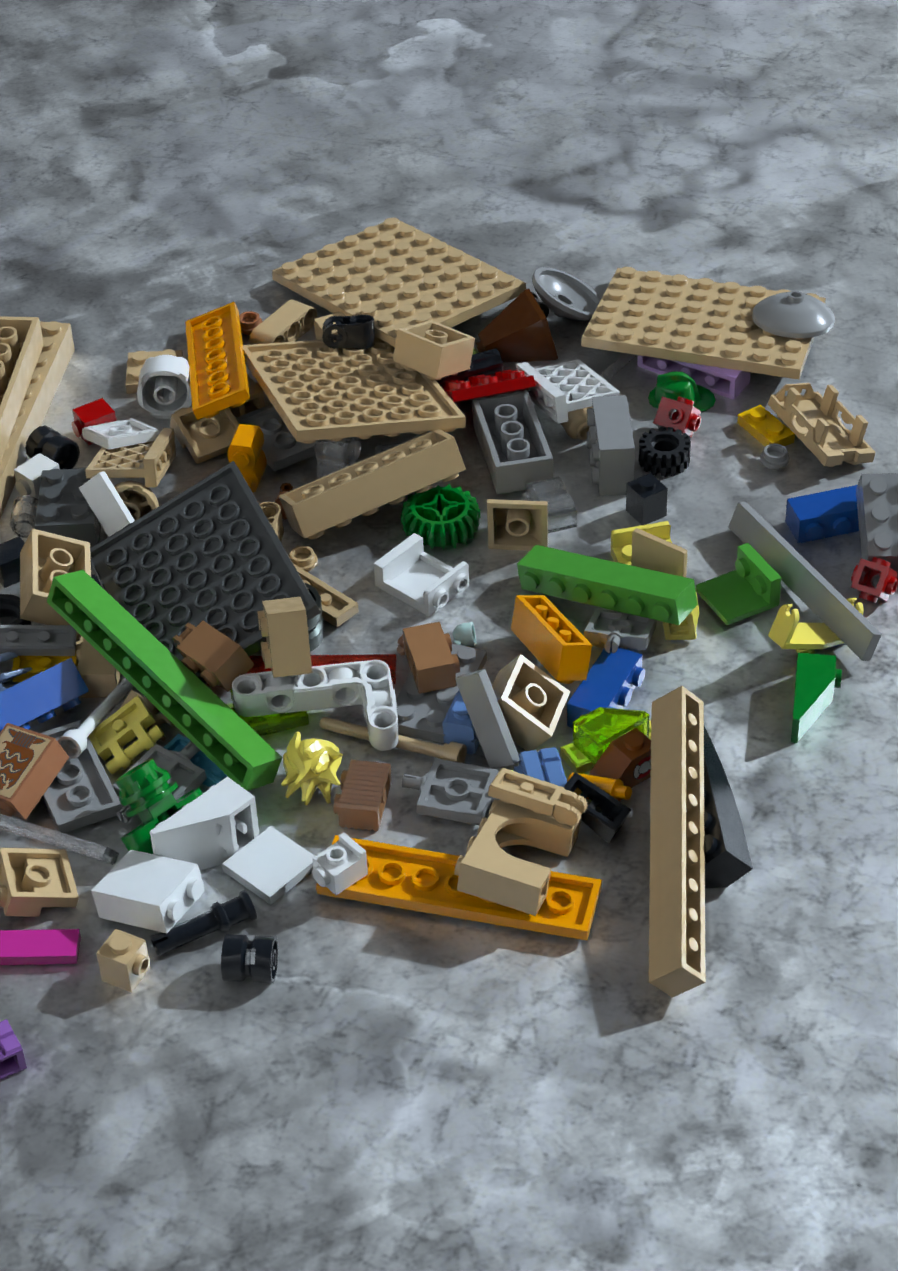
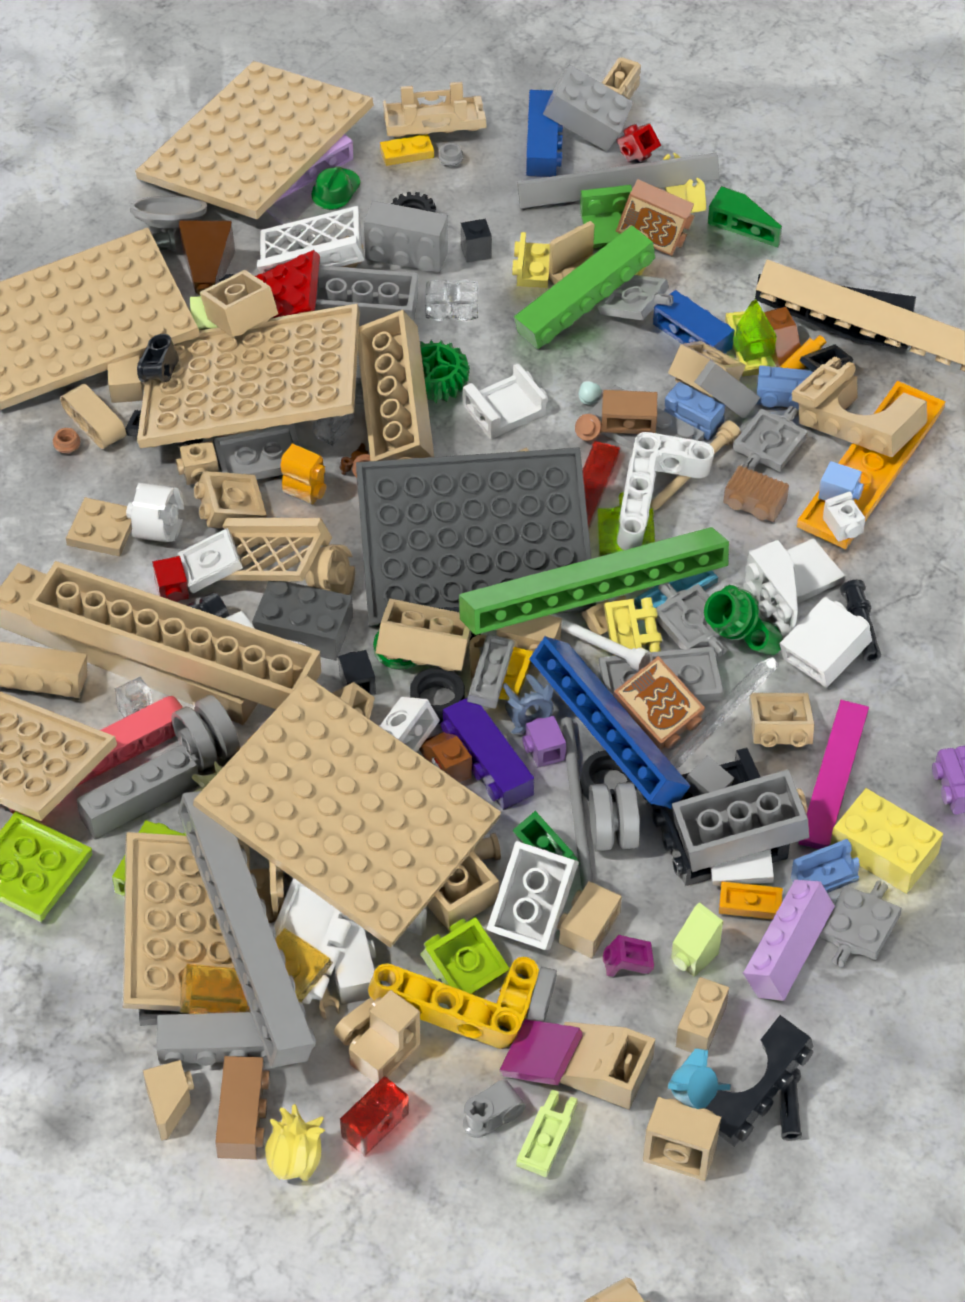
camera: 75 degrees left, 10 degrees up
white tile [79,471,135,537] -> none
tan brick [96,929,151,993] -> none
medium nougat brick [172,621,254,692] -> none
light orange plate [185,302,250,420] -> none
black wheel [221,934,278,983] -> none
tan brick [257,597,312,678] -> none
light yellow hair [281,731,343,806] -> none
tan slope [487,499,548,551] -> none
light orange brick [511,595,592,684] -> none
red brick [653,396,701,438] -> none
light grey dish [752,291,835,338] -> none
none -> brick [616,179,695,256]
none -> light blue brick [818,461,864,501]

